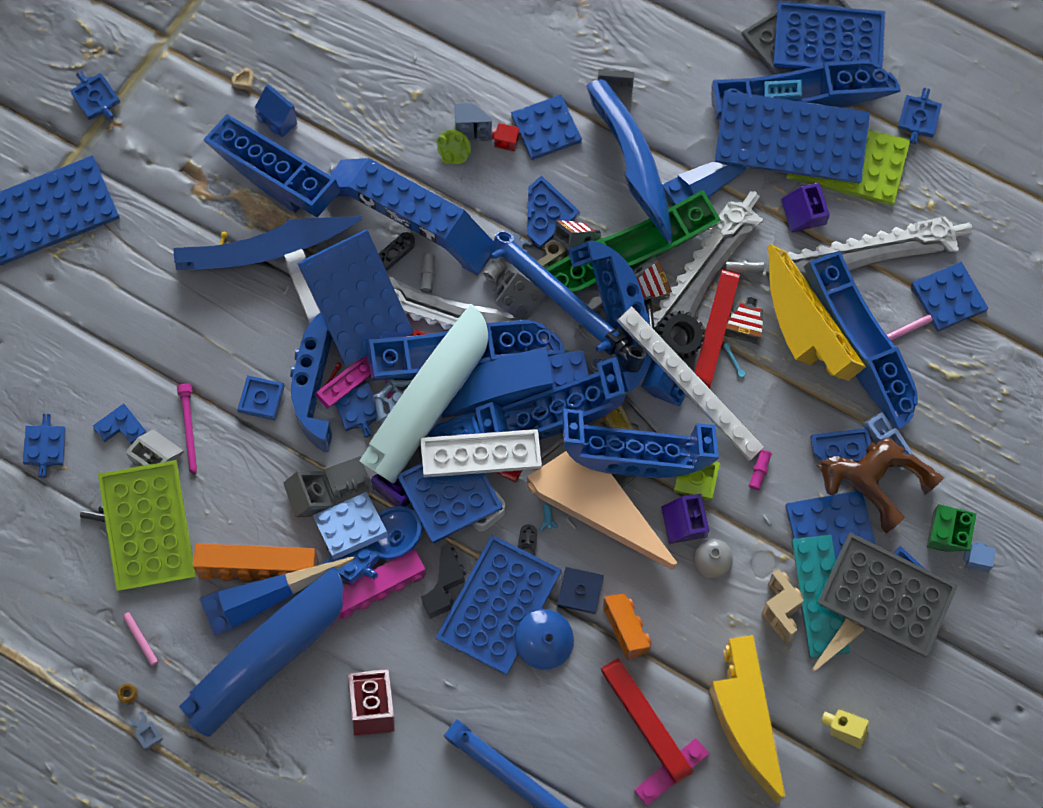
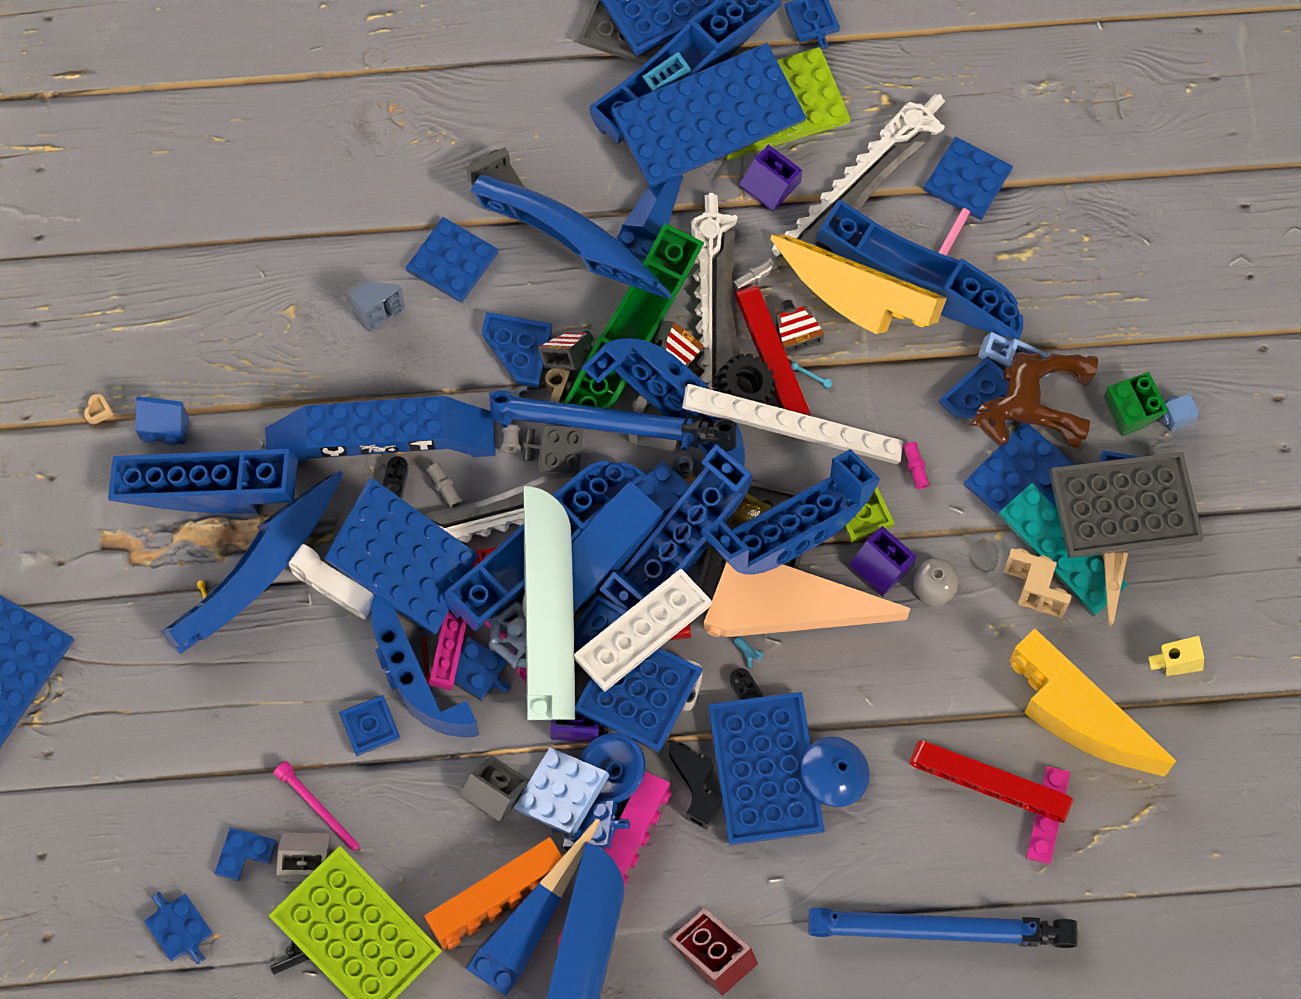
camera: 35 degrees left, 0 degrees up
dark grey hinge [324,456,374,504] -> none
lime dish [436,130,471,164] -> none
red brick [491,123,520,152] -> none
dark blue plate [557,567,604,614] -> none
orange slope [603,593,652,661] -> none
blue slope [641,359,685,406] -> none

